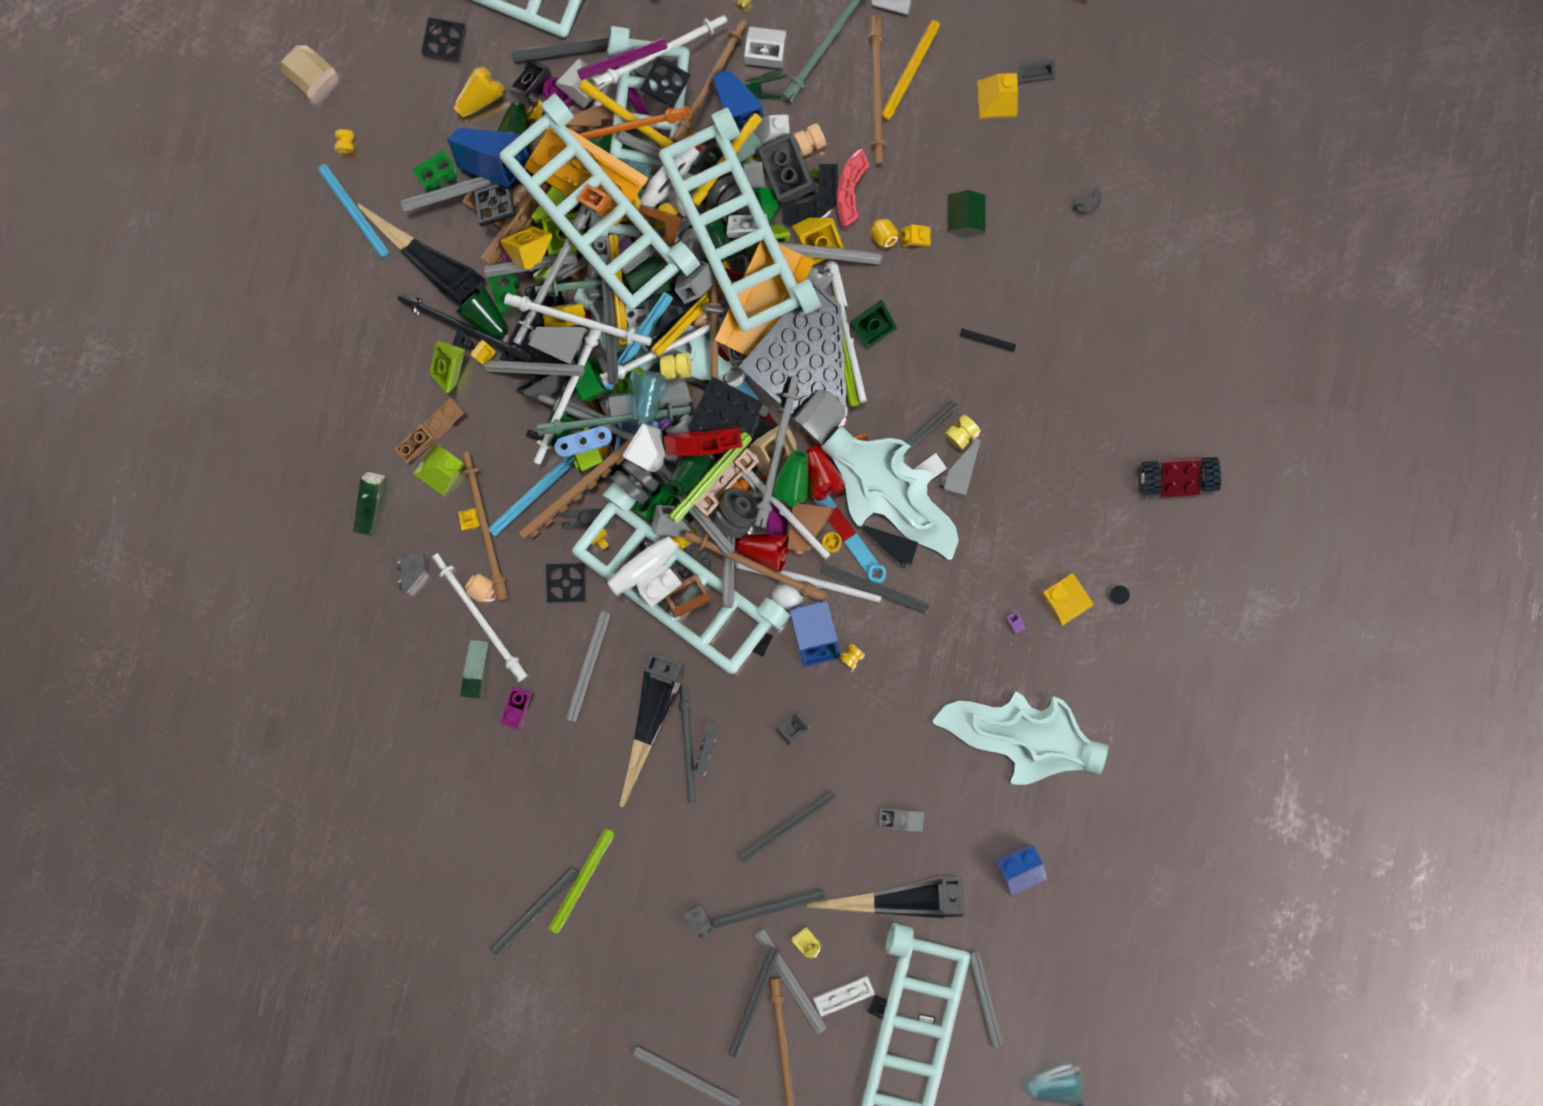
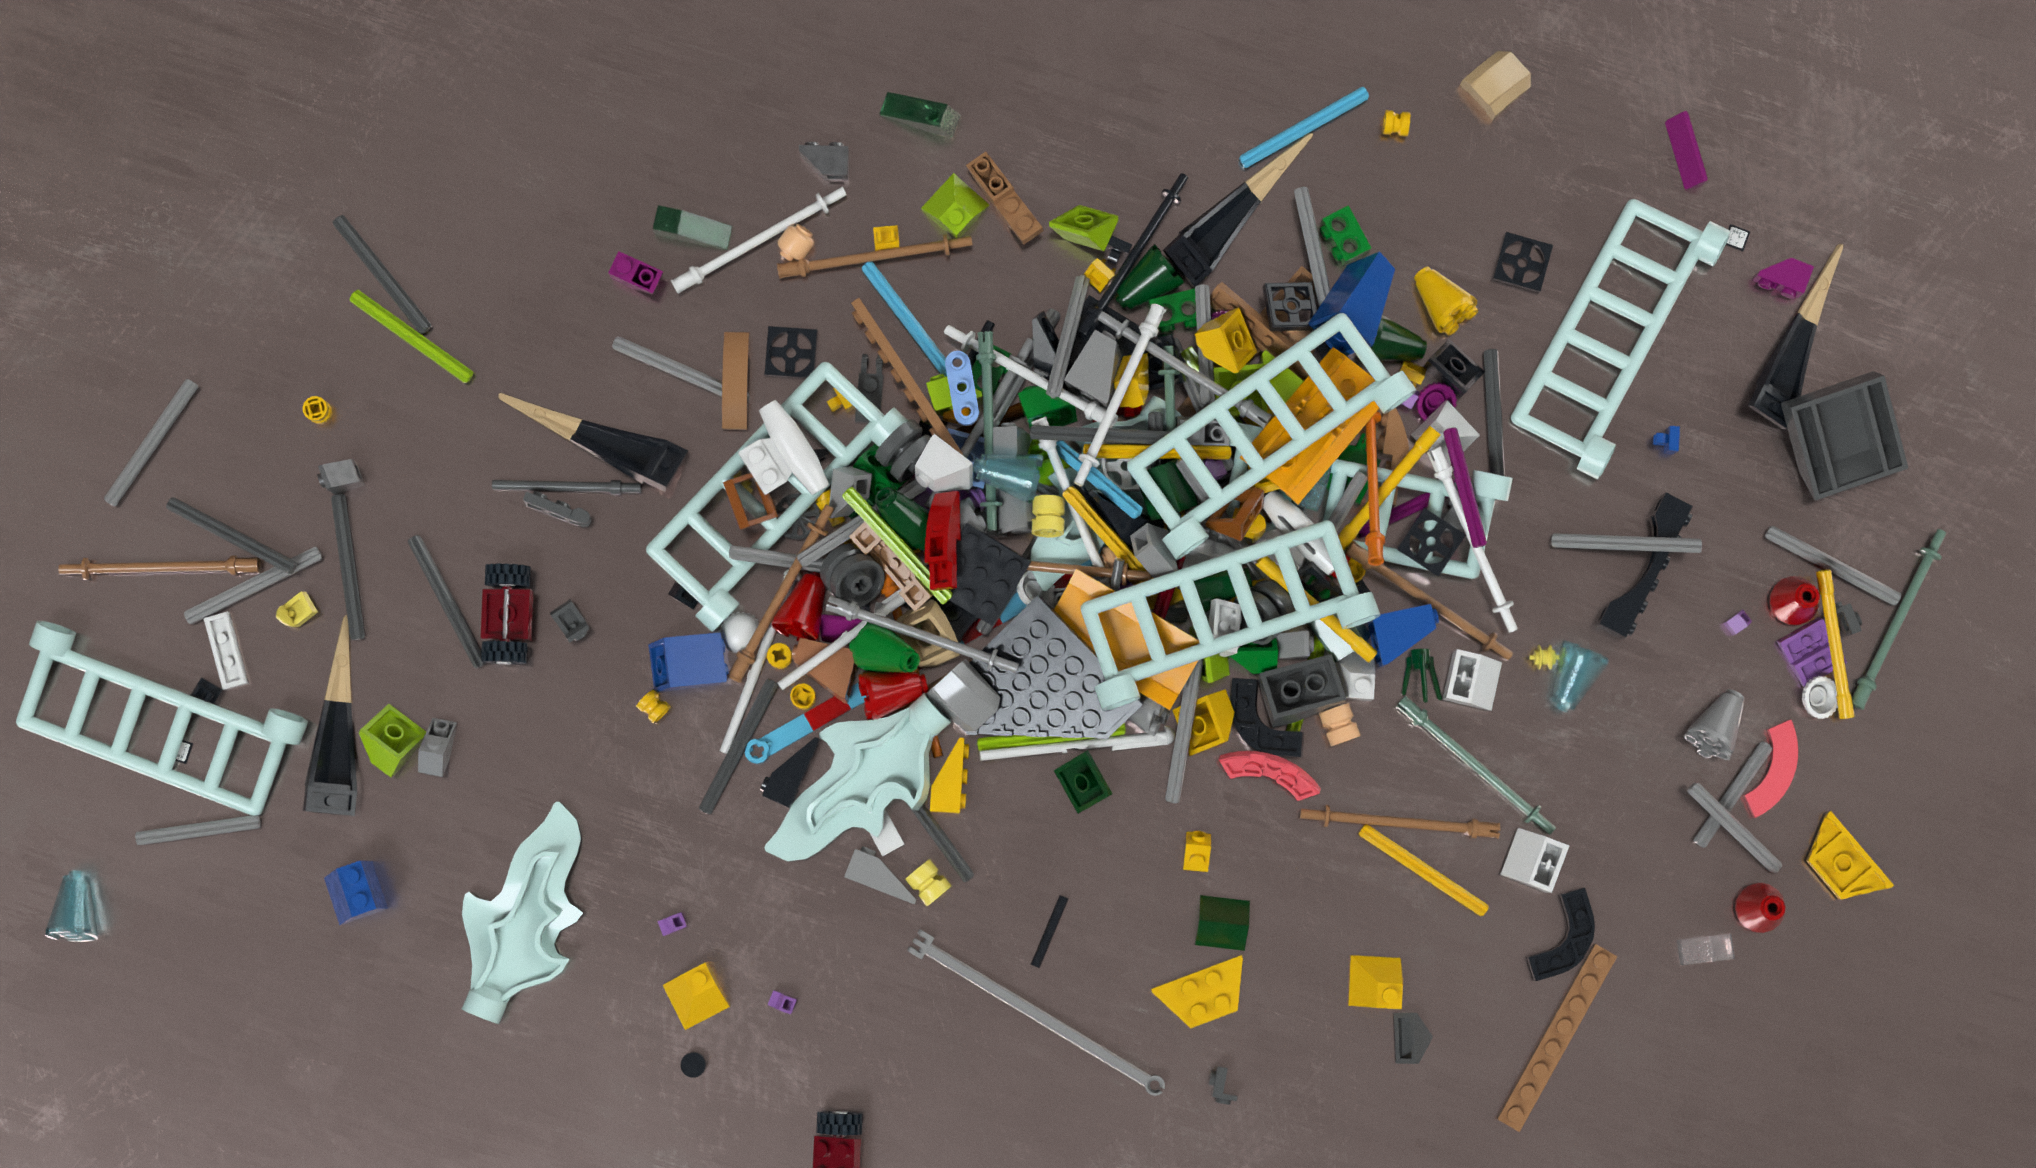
camera: 90 degrees right, 0 degrees up
orange slope [576,184,612,217] -> none
yellow head [870,219,898,247] -> none
none -> yellow wheel [303,396,332,424]
none -> lime slope [359,704,426,777]
none -> plate [480,563,533,665]
none -> medium nougat slope [722,332,749,430]
none -> yellow wheel [767,643,792,669]
none -> medium lavender piece [768,990,797,1014]
none -> light grey hinge [907,929,1165,1096]
none -> yellow slope [930,738,969,814]
none -> yellow wing [1151,955,1243,1028]

